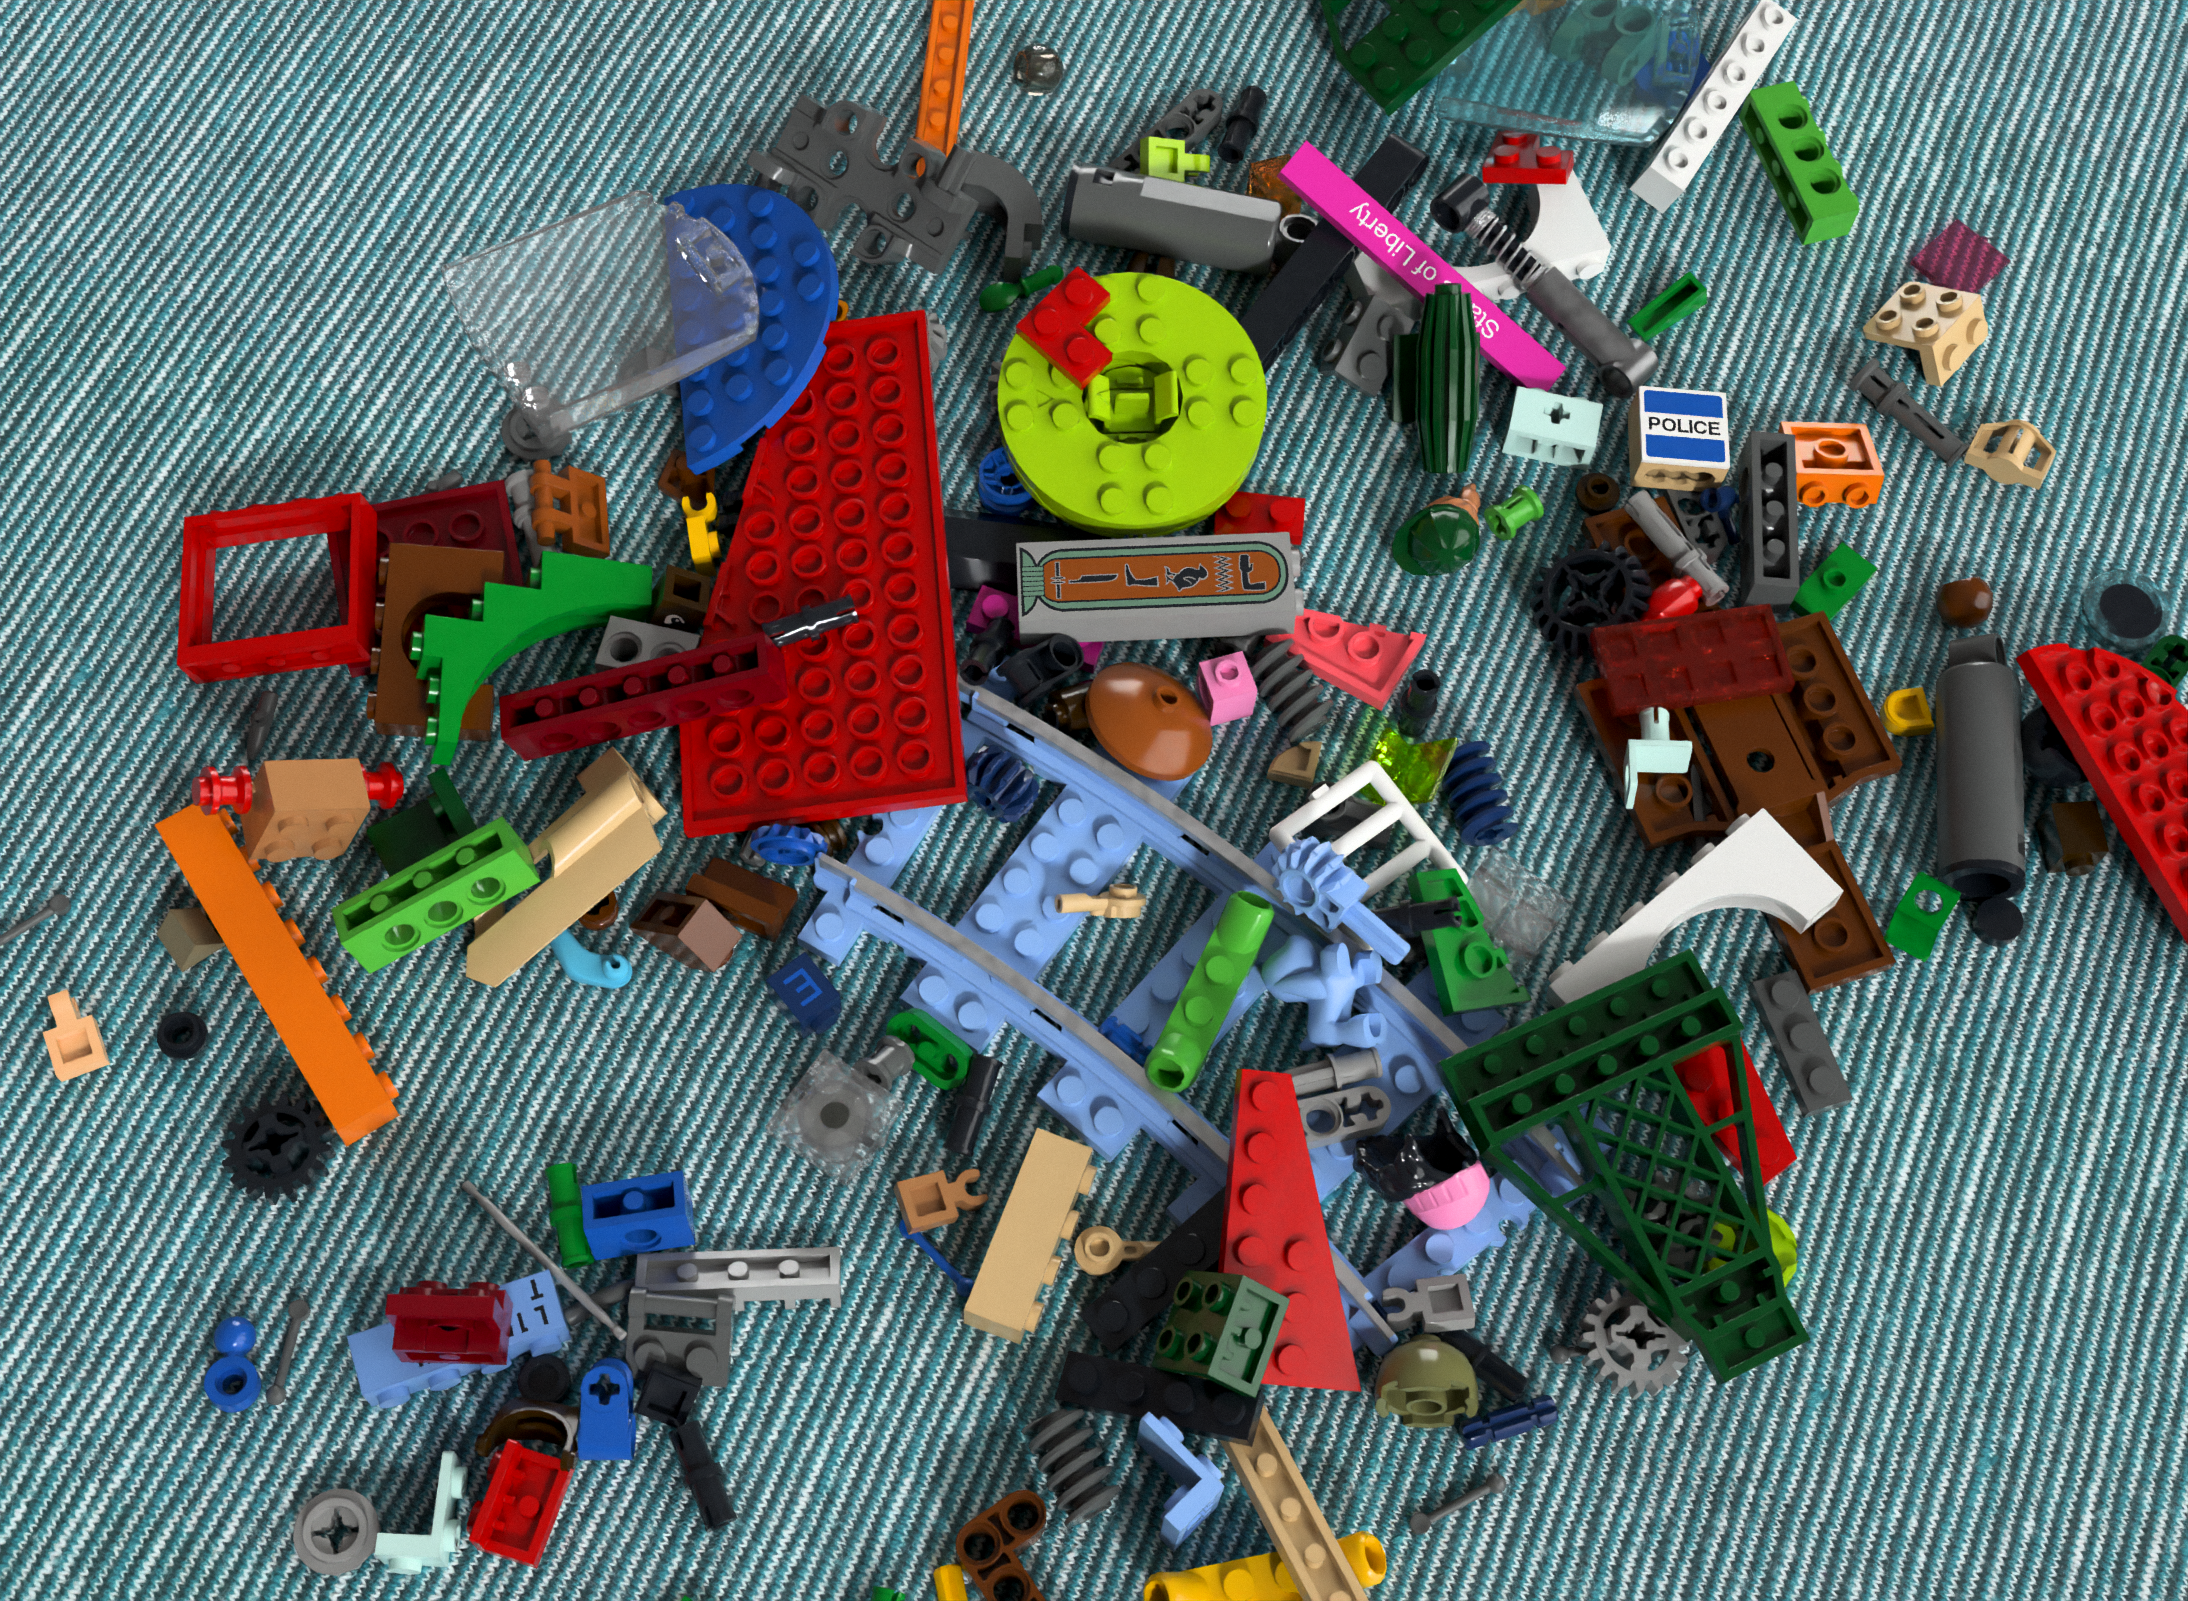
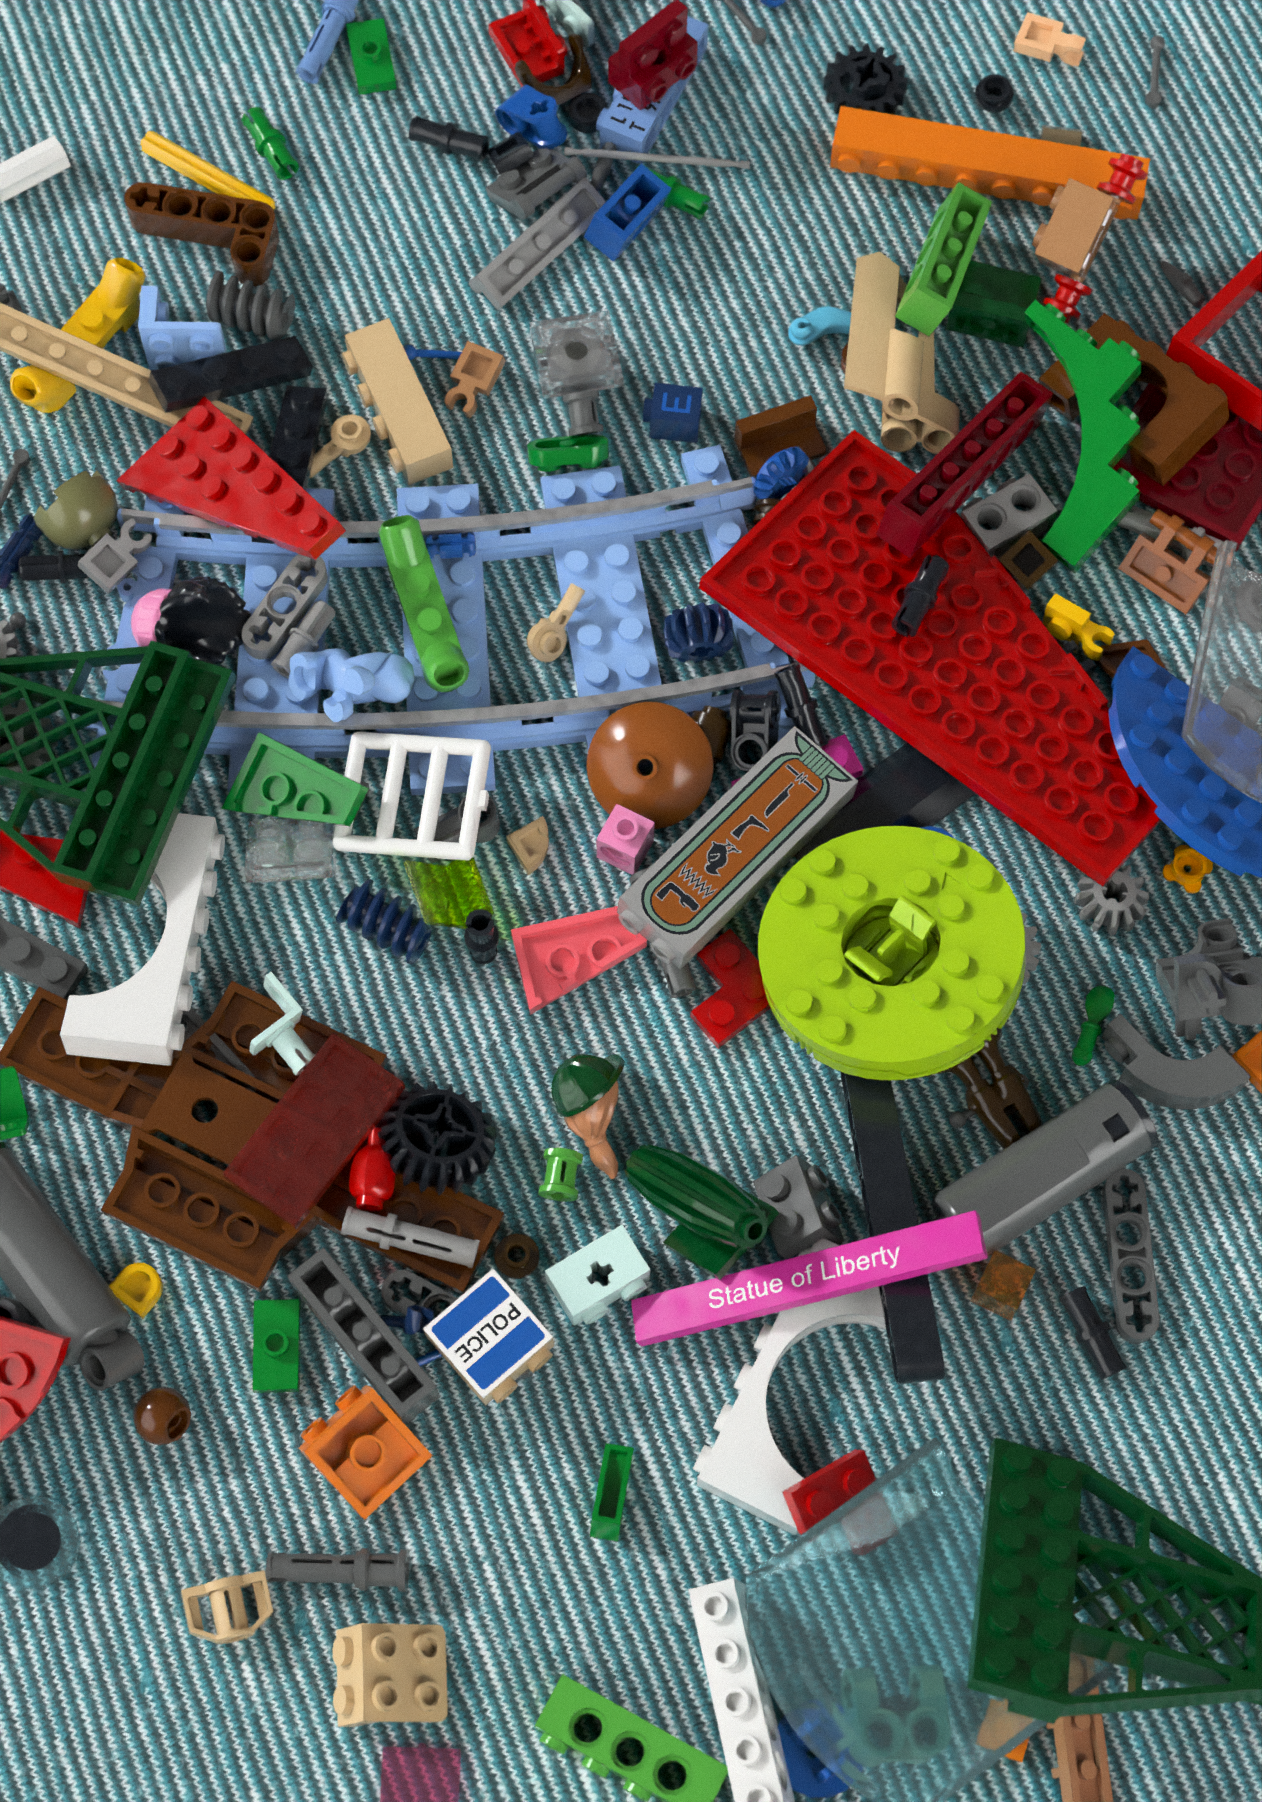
camera: 140 degrees right, 5 degrees up
reddish brown slope [629,891,743,973] -> none
black pin [943,1053,1003,1157] -> none
red plate [1016,266,1113,390] -> none
lime plate [1140,136,1210,182] -> none
dark green bracket [1152,1270,1290,1398] -> none
dark grey piece [1247,638,1334,743] -> none
light blue gear [1271,836,1410,965] -> none
black pin [1370,896,1462,938] -> none
piece [1430,173,1659,399] -> none

